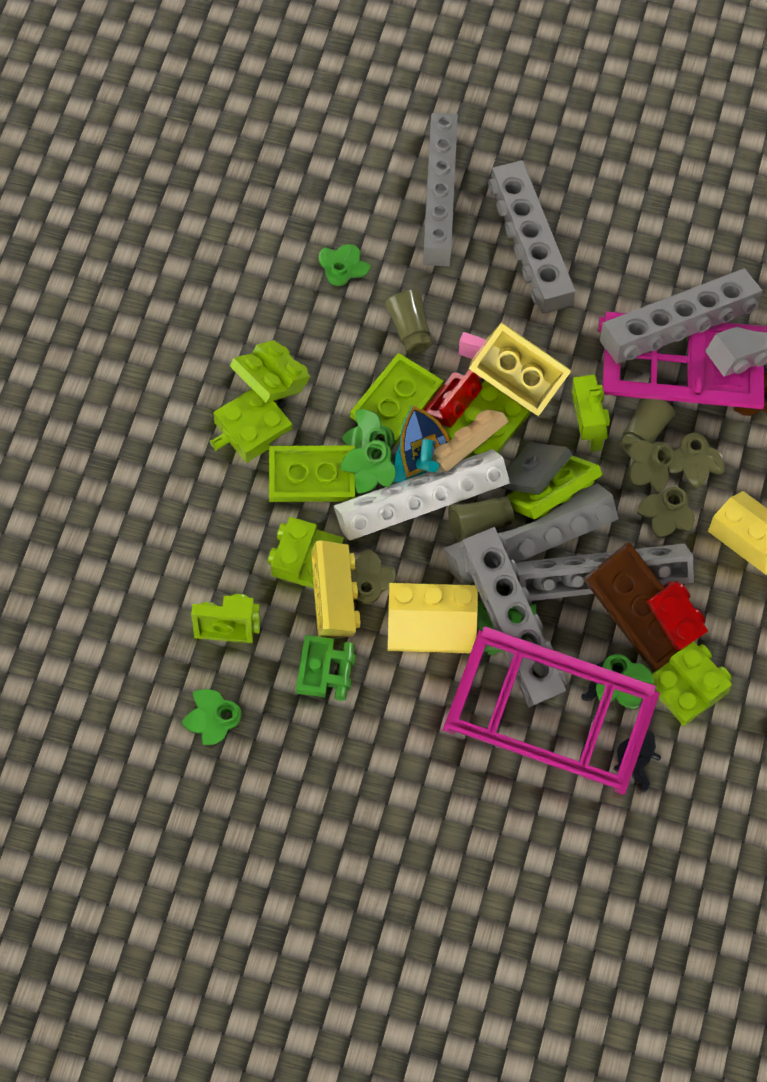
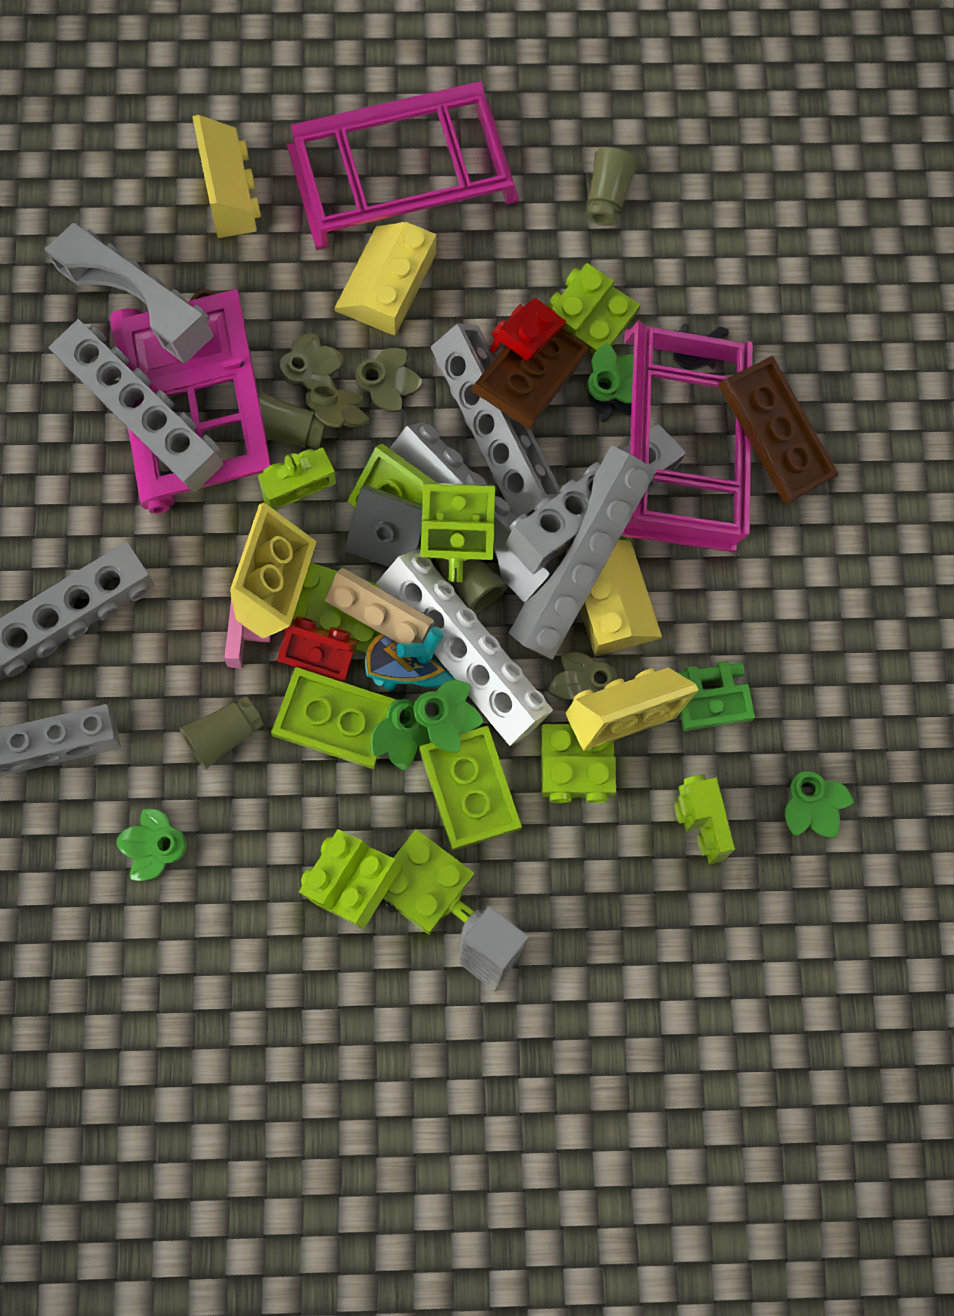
camera: 110 degrees left, 10 degrees up
none -> lime plate [421,482,495,582]
none -> light grey brick [459,906,528,991]
none -> light grey arch [509,445,657,660]
none -> reddish brown tile [718,355,839,505]

